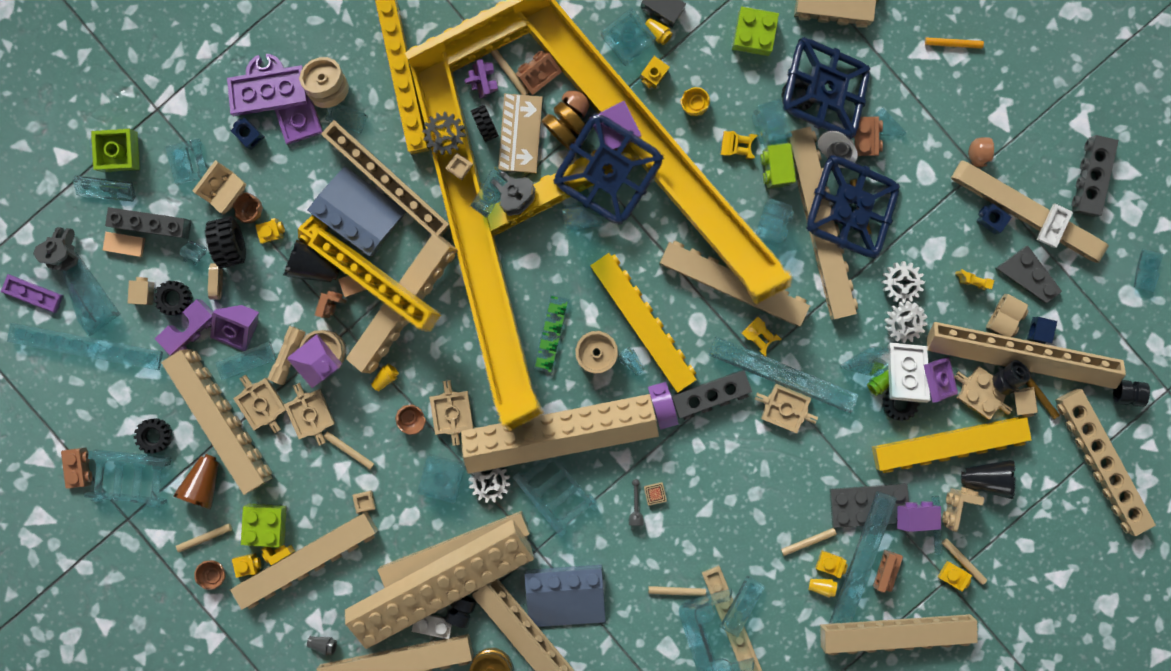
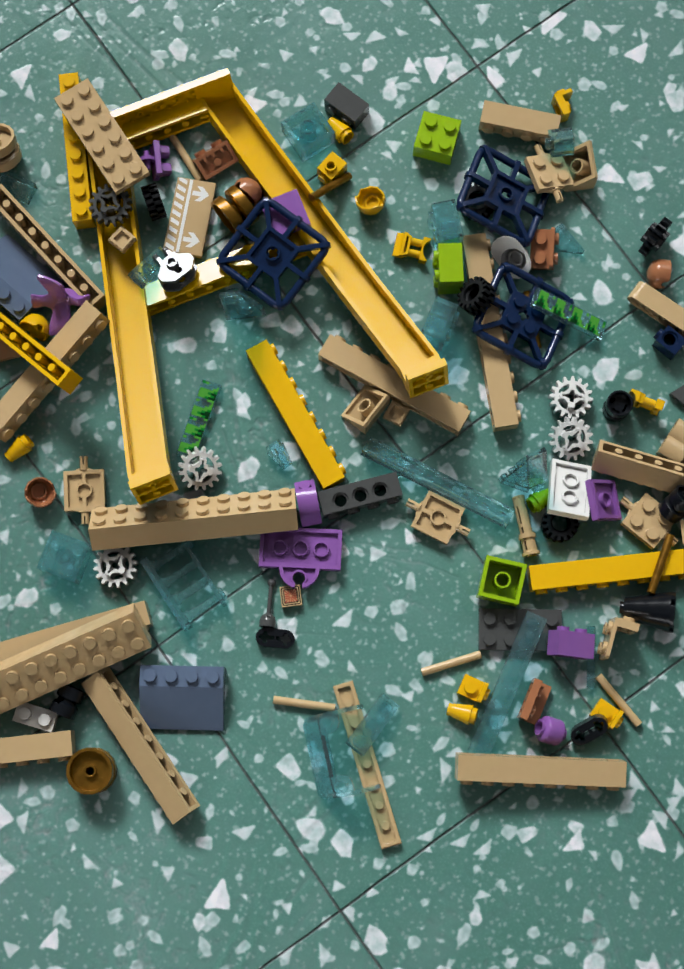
camera: 15 degrees right, 10 degrees down
tan wheel [575,331,618,373] -> none
yellow piece [741,316,782,356] -> none
light orange bar [925,37,984,49] -> none
none -> yellow hair [19,313,50,341]
none -> medium lavender animal [31,274,90,336]
none -> tan plate [54,78,150,195]
none -> white gear [178,446,222,491]
none -> black beam [256,628,295,649]
none -> medium lavender plate [258,528,343,589]
none -> pearl gold bar [308,172,352,202]
none -> tan slope [341,385,390,434]
none -> tan tile [383,400,410,428]
none -> black tyre [457,276,496,316]
none -> lime brick [476,555,527,607]
none -> tan pin [512,495,540,558]
none -> tan plate [524,144,574,203]
none -> tile [530,287,607,341]
none -> medium lavender head [534,716,567,746]
none -> clear light blue brick [545,127,574,157]
none -> tan slope [562,140,598,192]
none -> black beam [571,714,608,745]
none -> black wheel [602,390,633,422]
none -> black gear [638,217,673,257]
none -> pearl gold bar [647,534,675,595]

